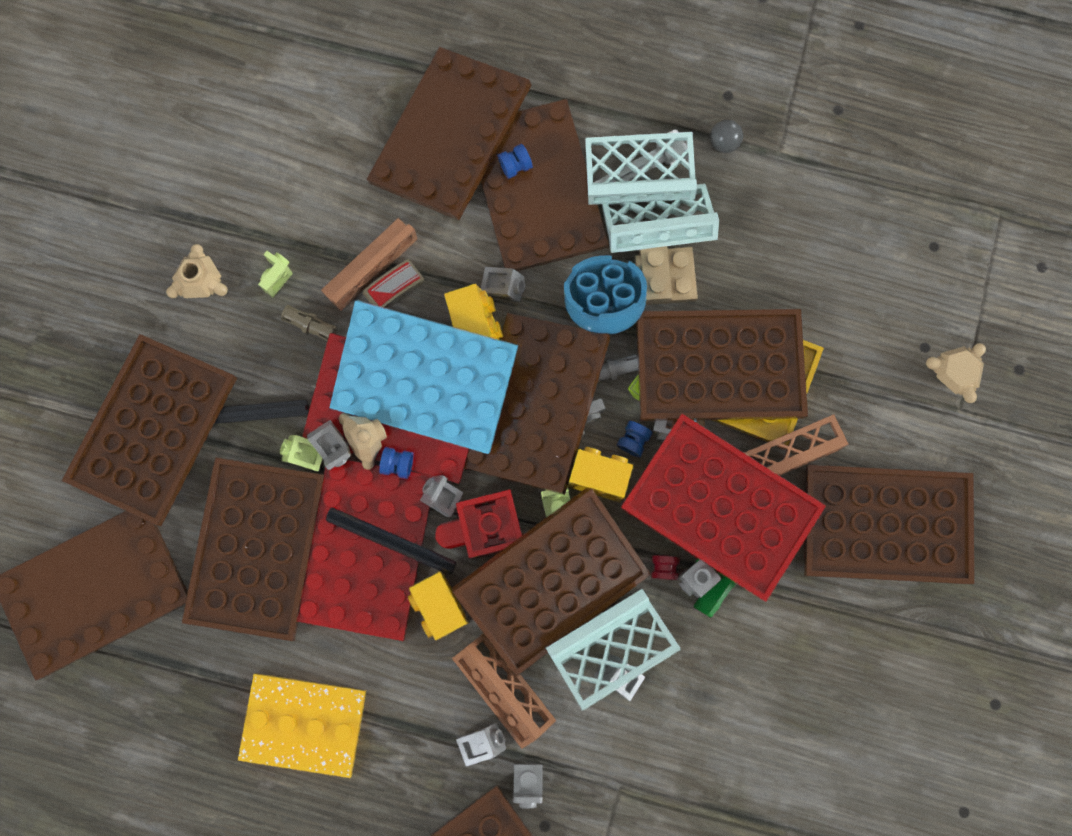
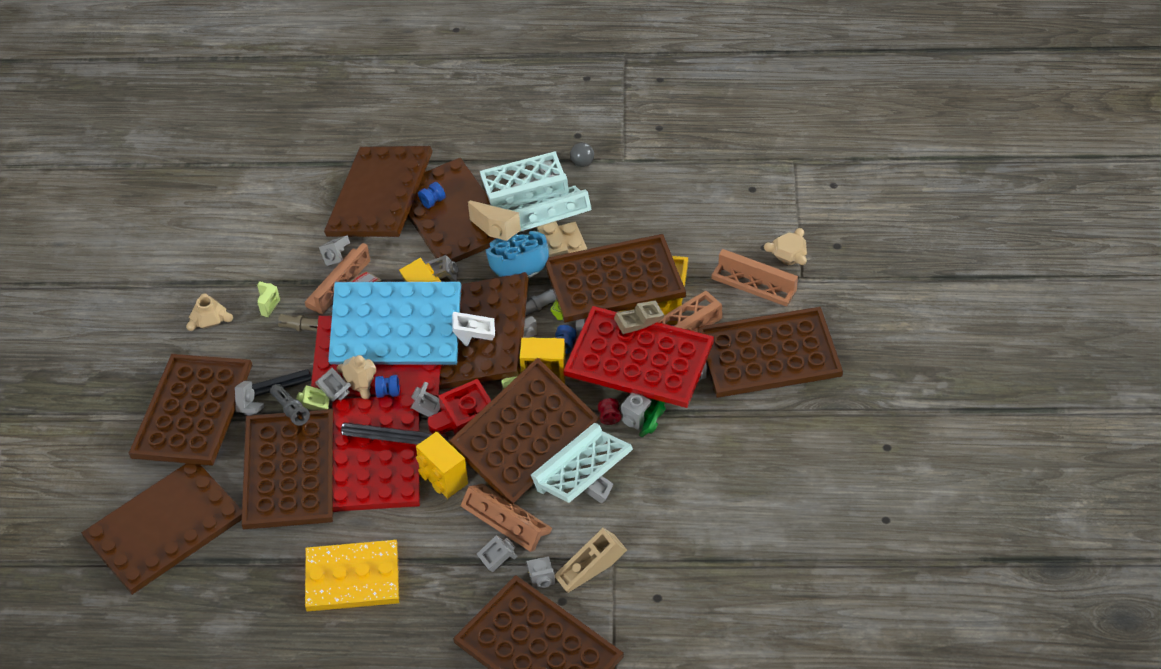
camera: 10 degrees left, 30 degrees down
none -> light grey bracket [235,381,264,416]
none -> dark grey pin [270,384,310,426]
none -> light grey bracket [319,235,350,266]
none -> white slope [452,312,495,346]
none -> tan slope [468,200,521,241]
none -> tan slope [555,528,627,593]
none -> dark tan slope [614,301,664,334]
none -> nougat fence [711,249,798,307]

